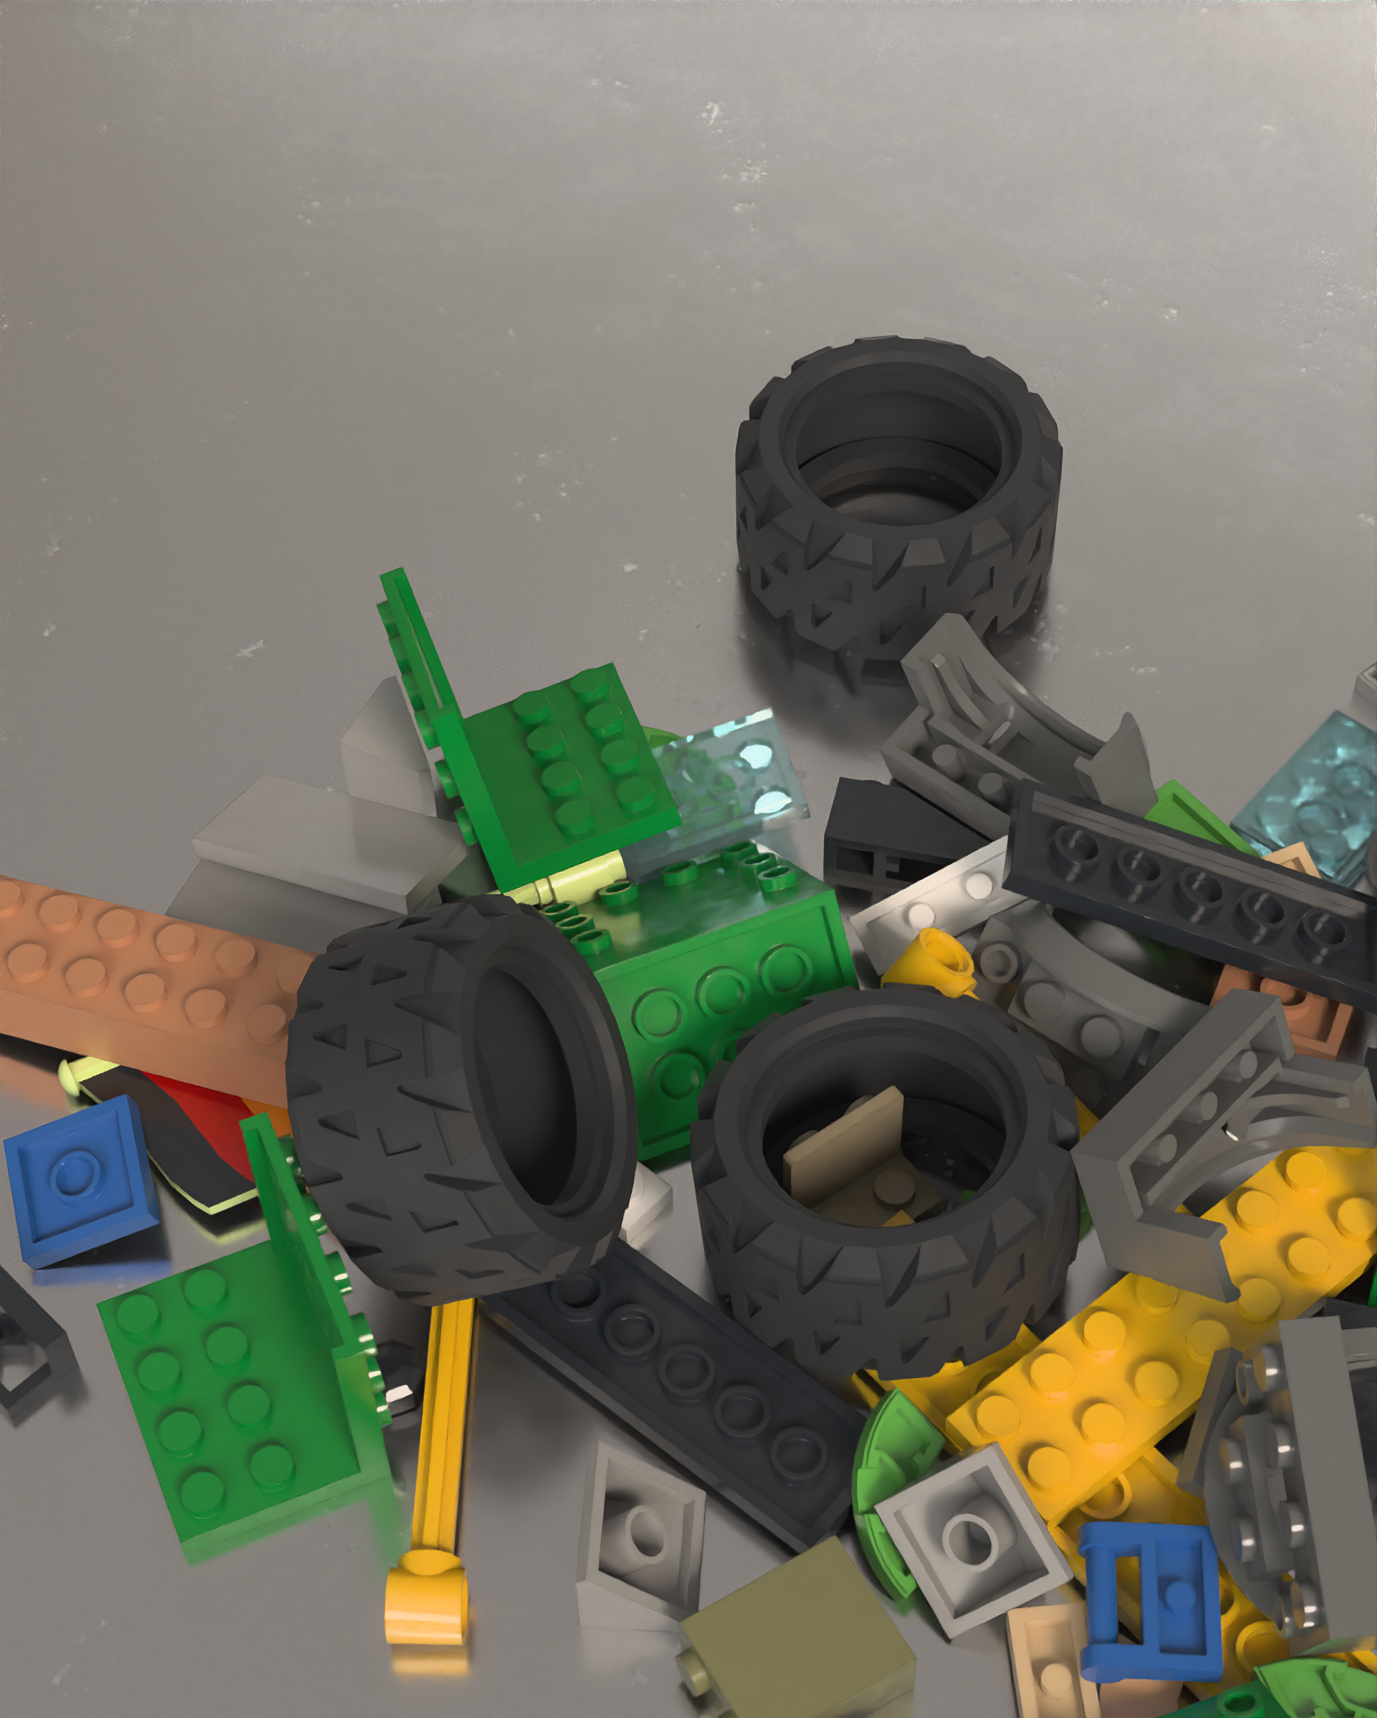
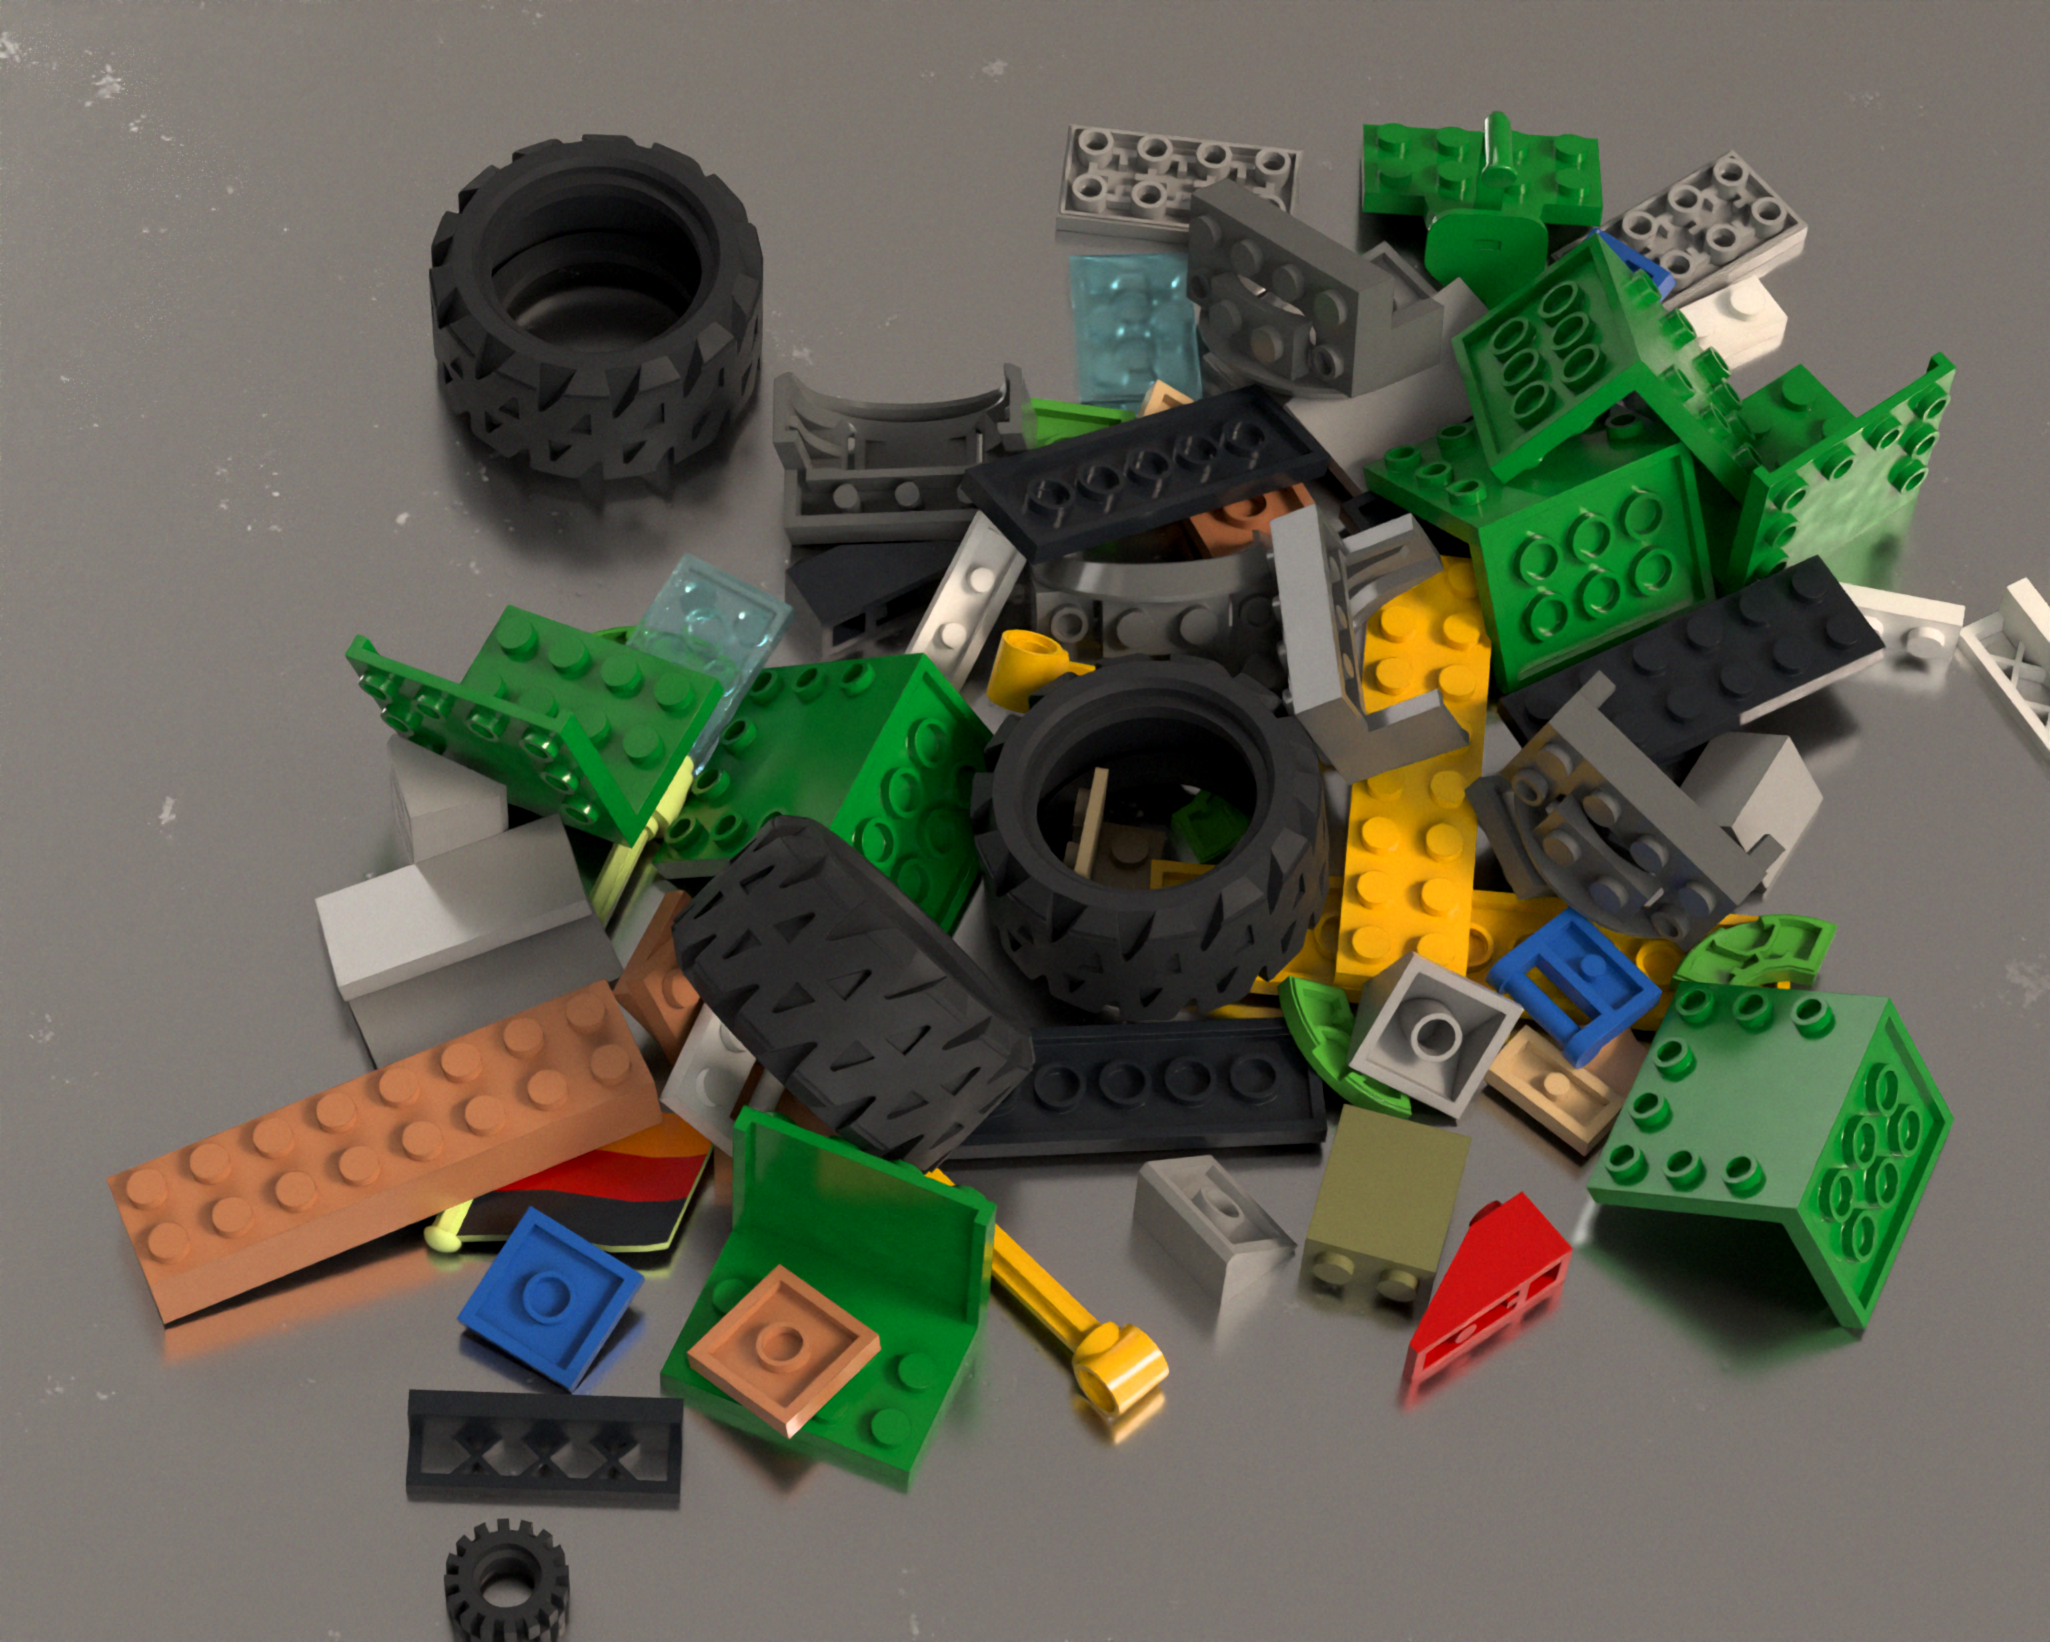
camera: 50 degrees left, 5 degrees up
none -> nougat plate [687,1264,881,1439]

